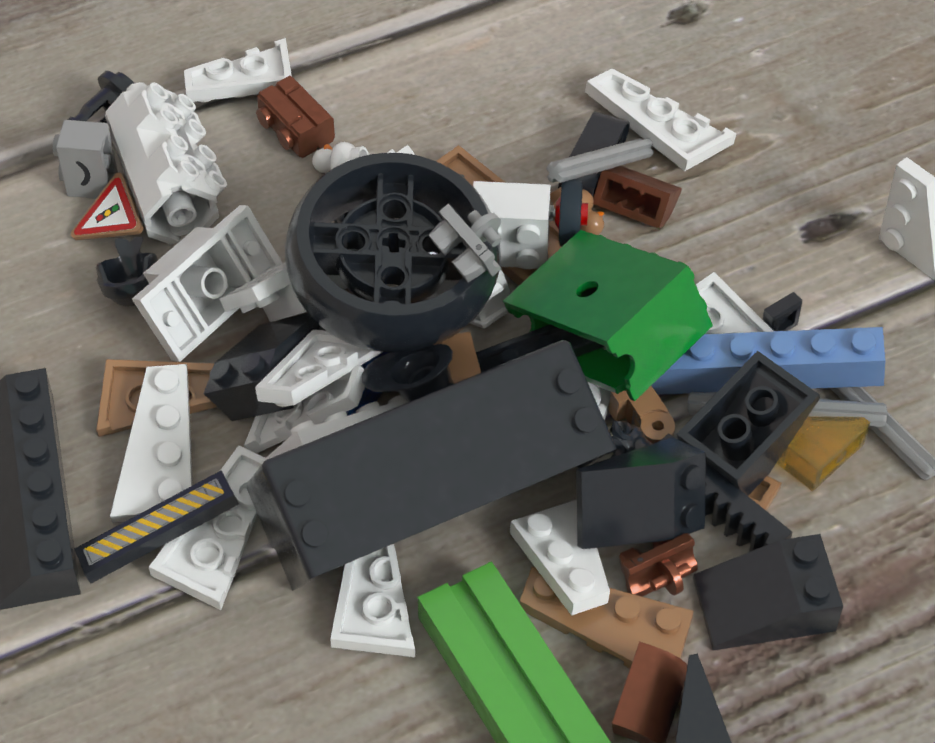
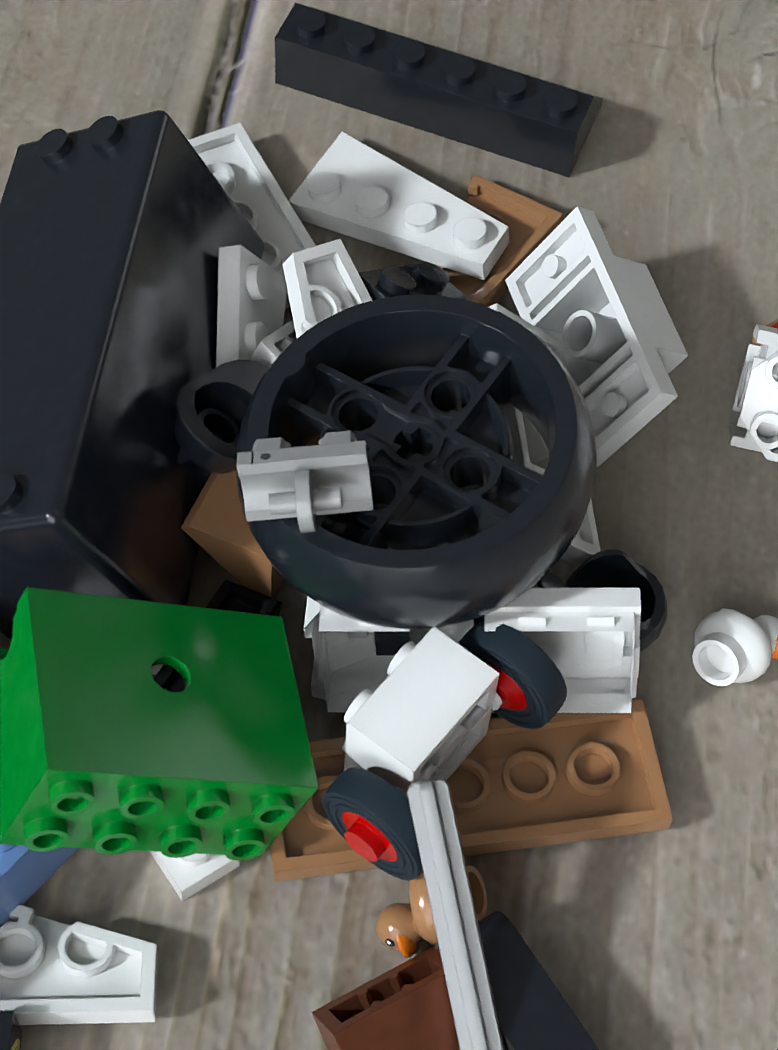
camera: 120 degrees right, 5 degrees up
tile [74,470,239,584] -> none
black hat [96,236,158,306] -> none

